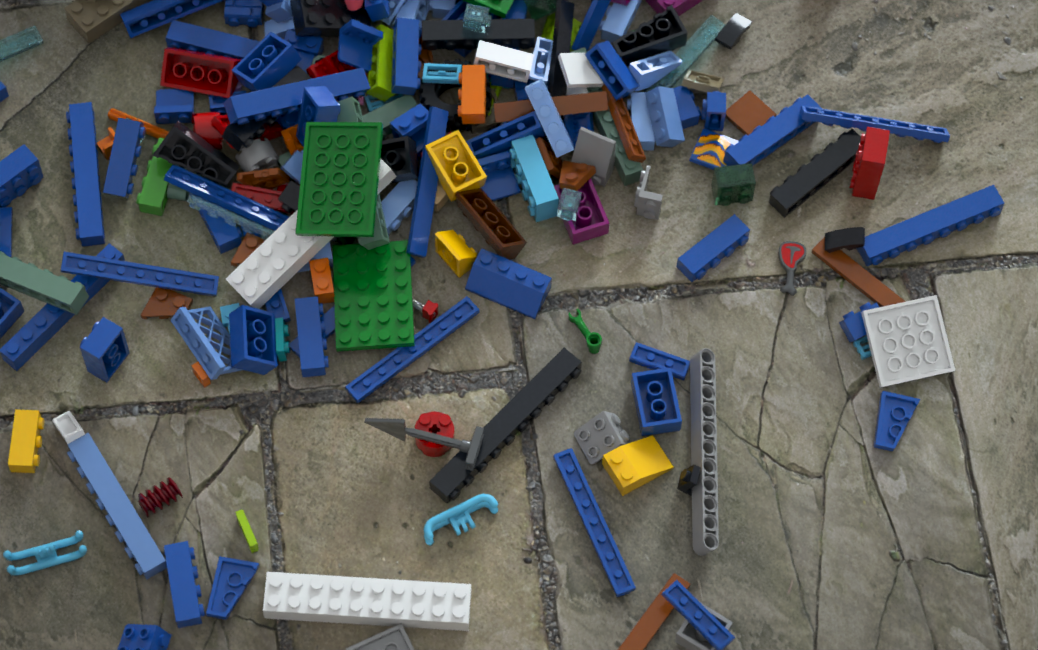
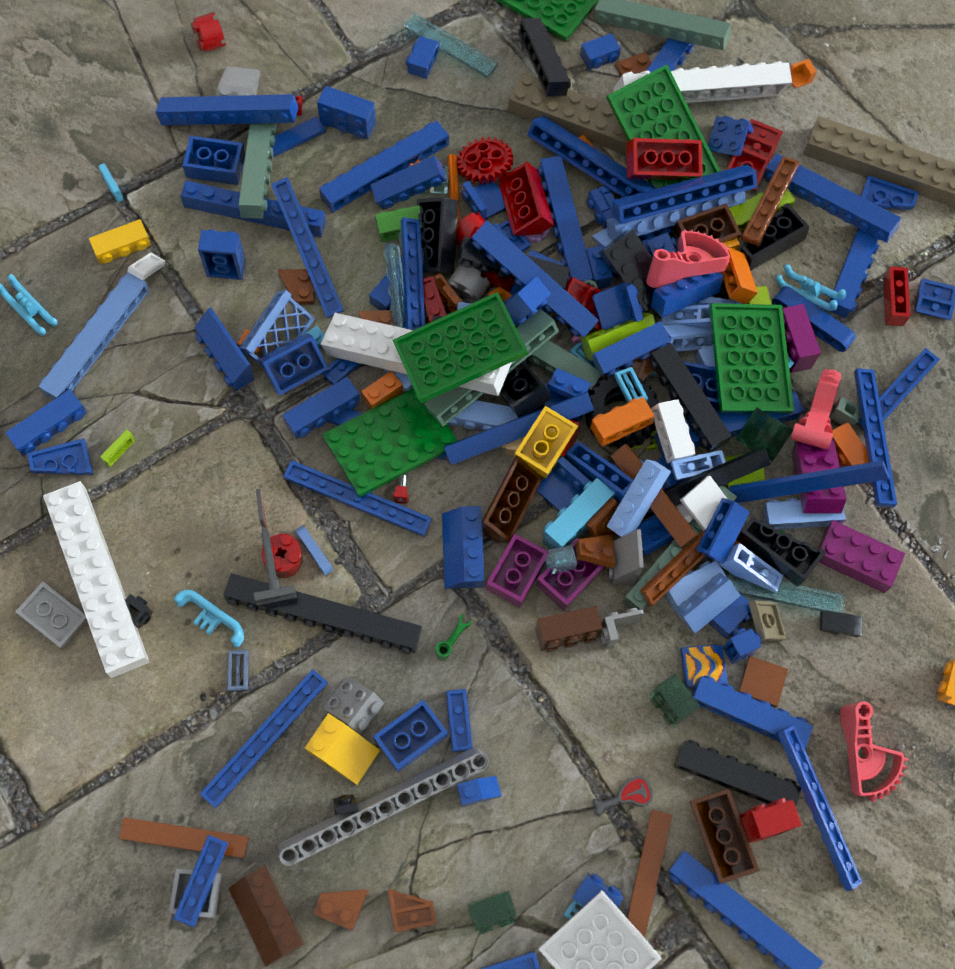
camera: 60 degrees right, 5 degrees up
dark red piece [138,477,183,518] -> none
blue brick [232,32,302,92] -> none
teal plate [275,317,290,362] -> none
yellow slope [435,230,478,278] -> none
clear light blue brick [463,3,492,33] -> none
blue brick [676,214,750,282] -> none
black slope [825,227,865,253] -> none
none -> black bracket [126,594,153,628]
none -> blue slope [195,307,255,391]
none -> sand blue tile [227,650,249,692]
none -> reddish brown slope [228,866,304,967]
none -> medium blue beam [294,525,333,576]
none -> dark orange wing [313,889,368,931]
none -> dark orange wing [388,889,437,932]
none -> red gear [456,137,514,185]
none -> blue slope [457,776,502,808]
none -> clear green brick [467,891,517,935]
none -> magenta brick [486,534,549,608]
none -> reddish brown brick [535,606,603,652]
none -> reddish brown slope [689,789,760,884]
none -> coral arm [840,701,909,802]

